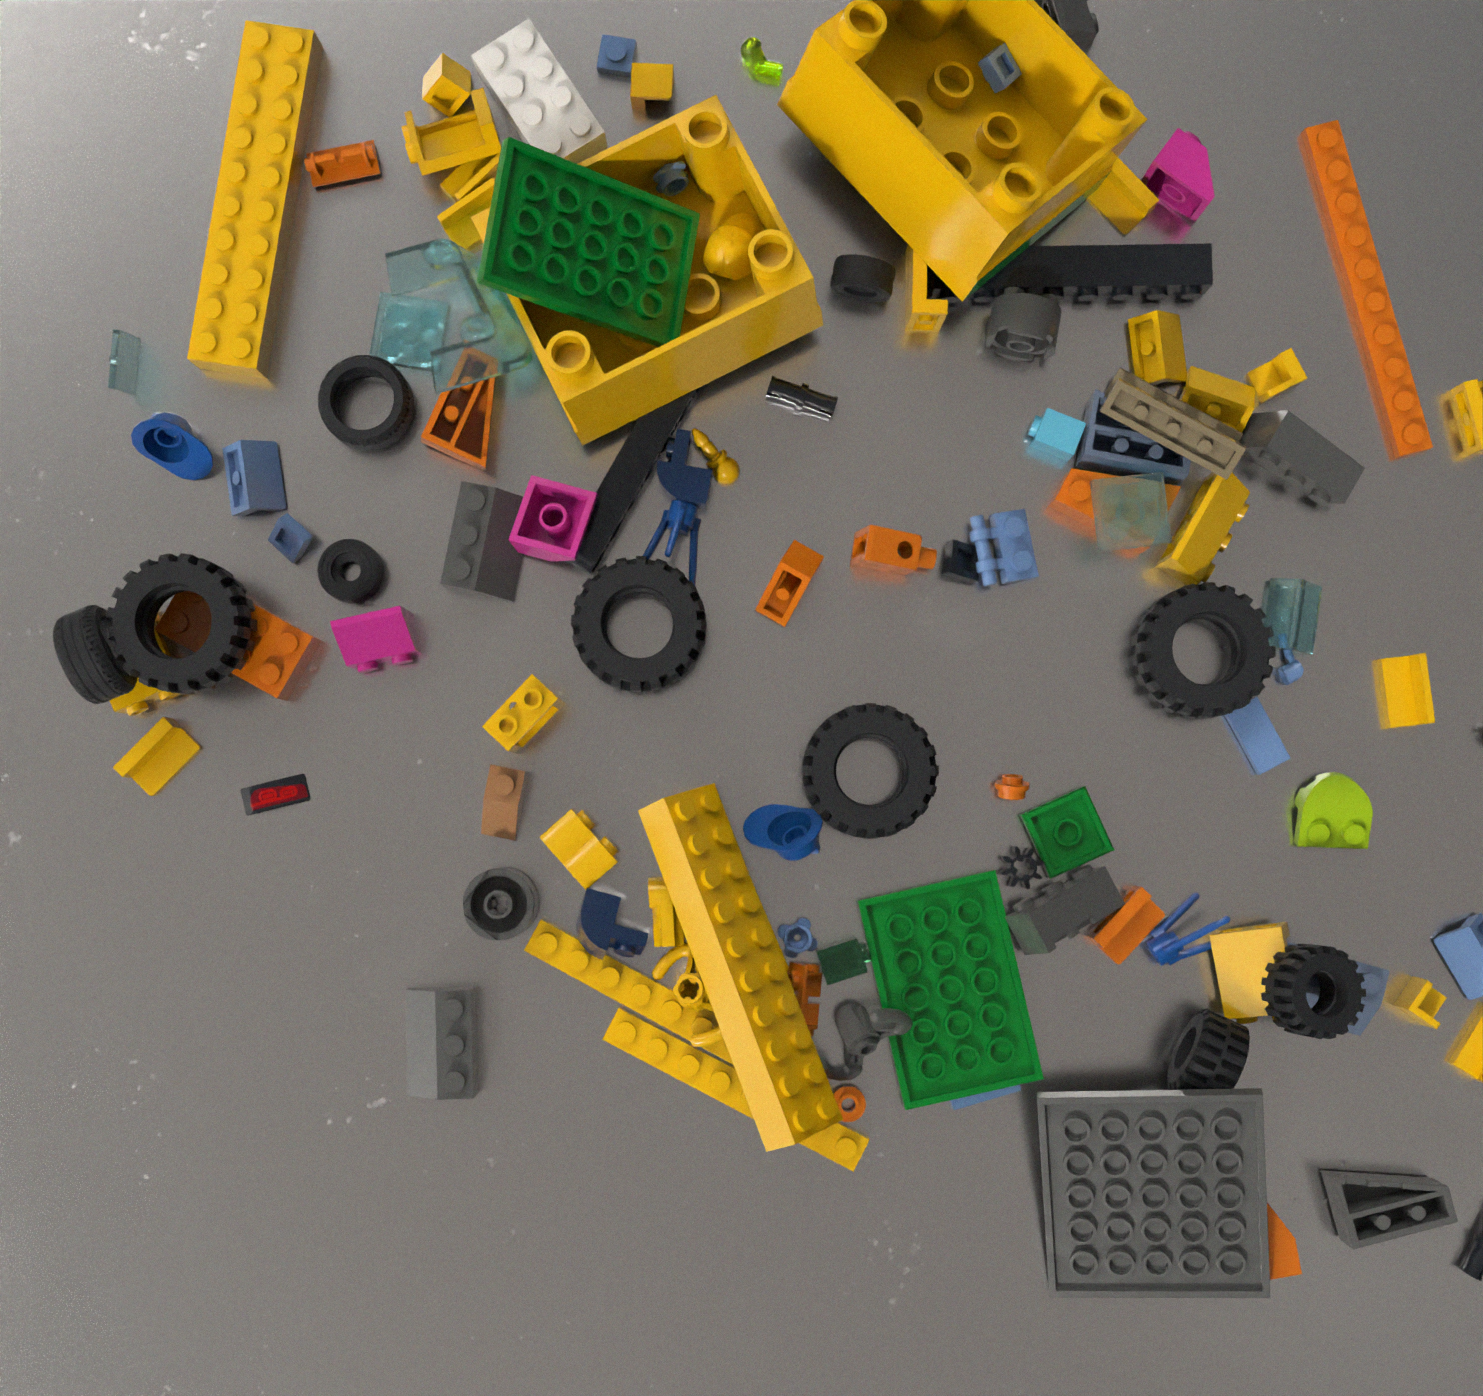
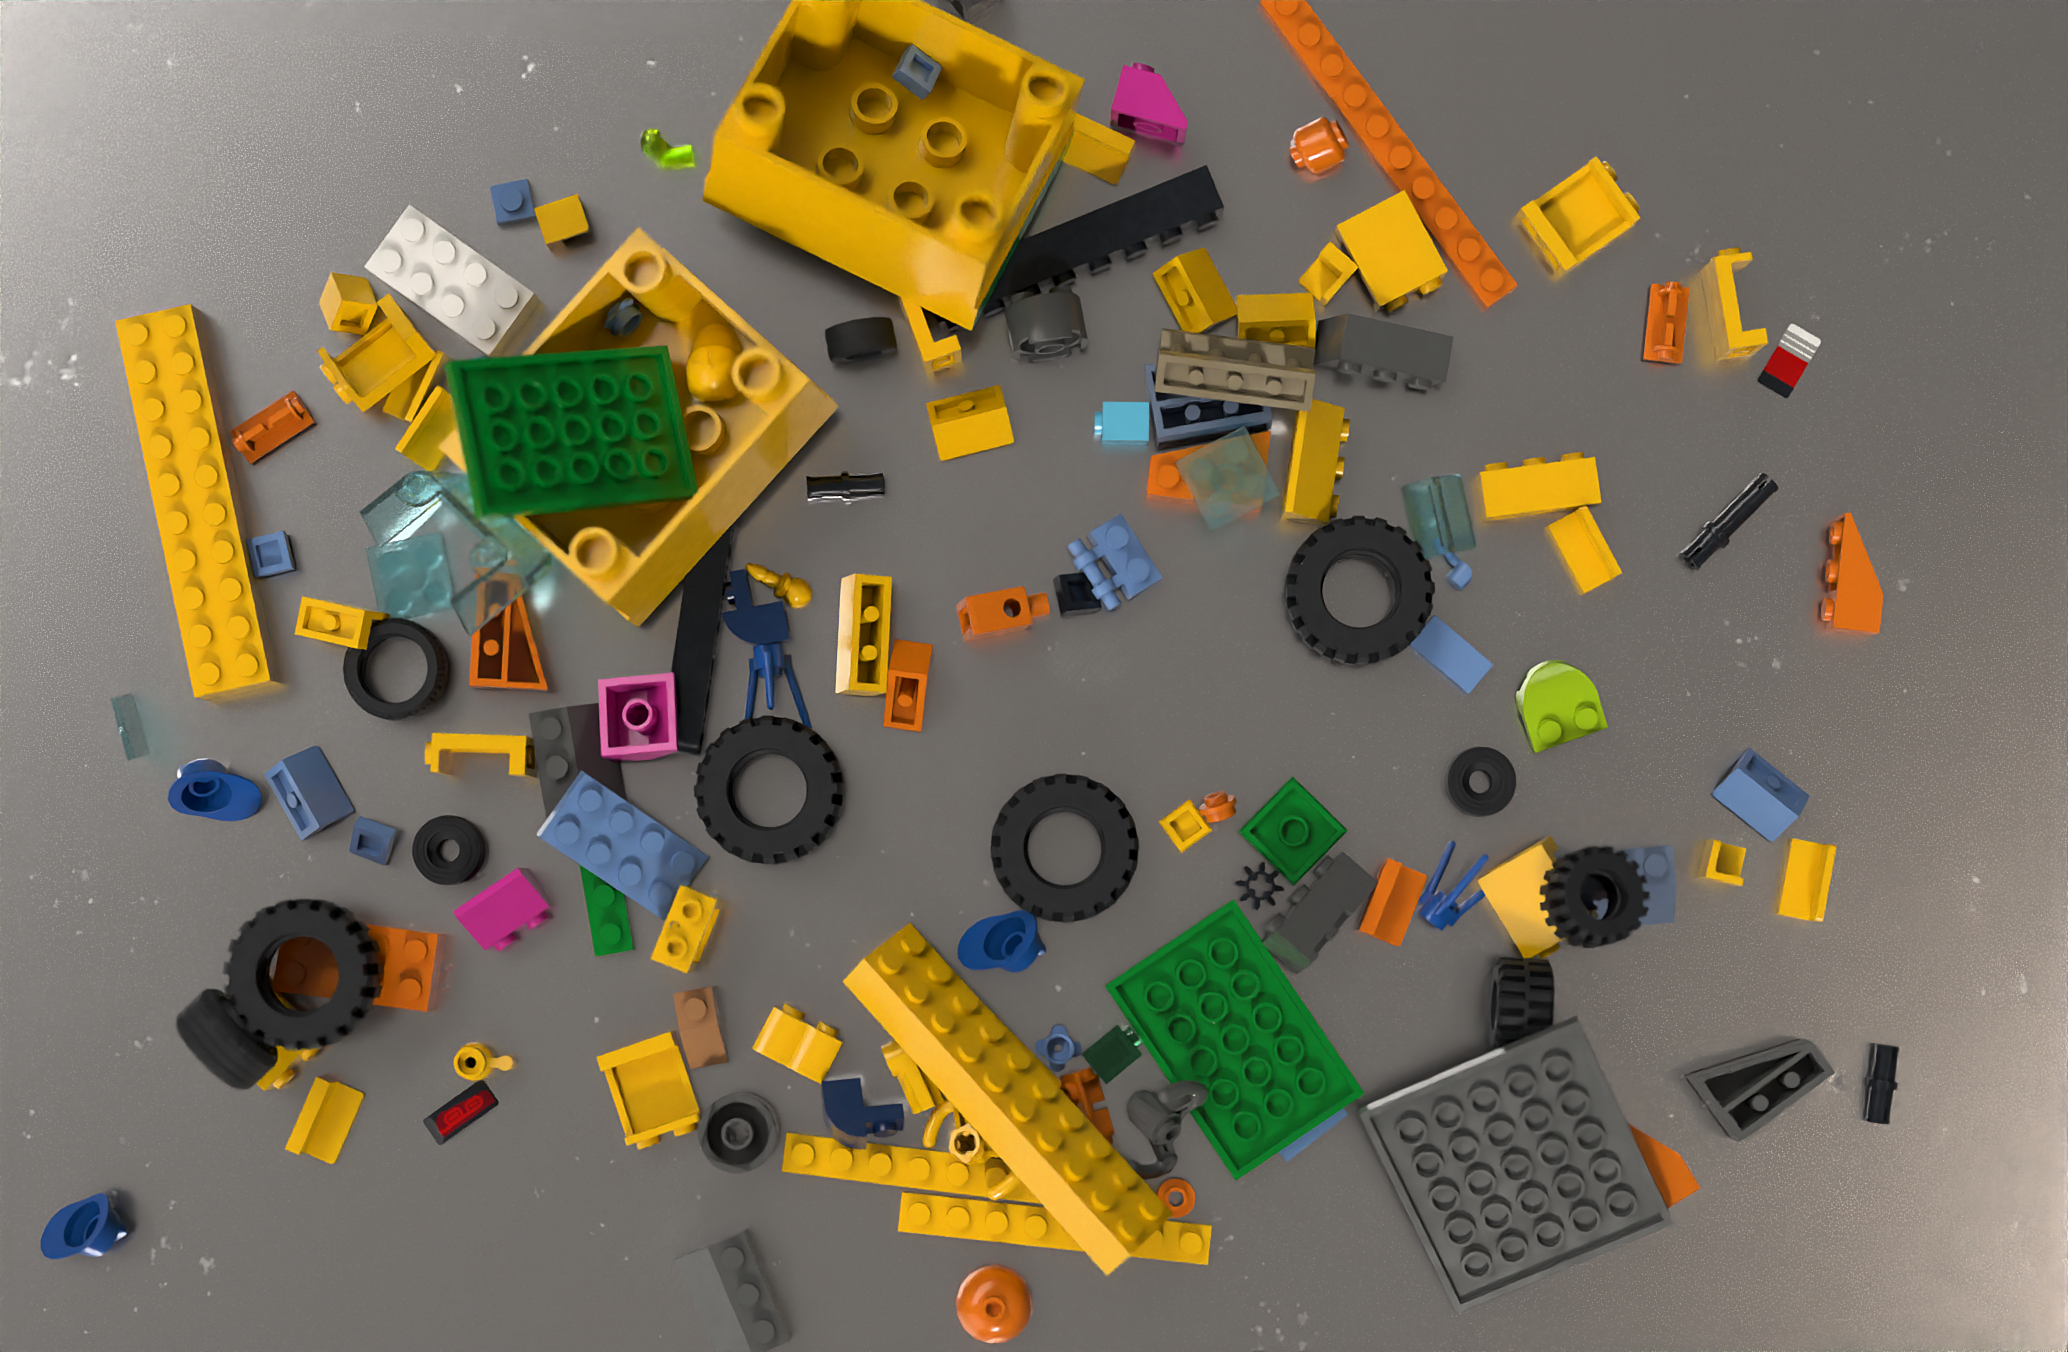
camera: 15 degrees left, 0 degrees up
none -> medium blue plate [246,531,295,578]
none -> yellow panel [294,596,390,650]
none -> yellow panel [425,733,536,778]
none -> yellow piece [454,1041,516,1081]
none -> medium blue plate [536,770,708,920]
none -> green plate [579,864,635,957]
none -> yellow panel [596,1030,703,1150]
none -> yellow brick [835,573,892,696]
none -> yellow panel [926,384,1014,461]
none -> orange cylinder [955,1264,1033,1344]
none -> yellow tile [1158,799,1212,853]
none -> orange head [1290,117,1350,174]
none -> yellow panel [1334,190,1448,313]
none -> black tyre [1444,747,1517,817]
none -> yellow brick [1476,452,1602,522]

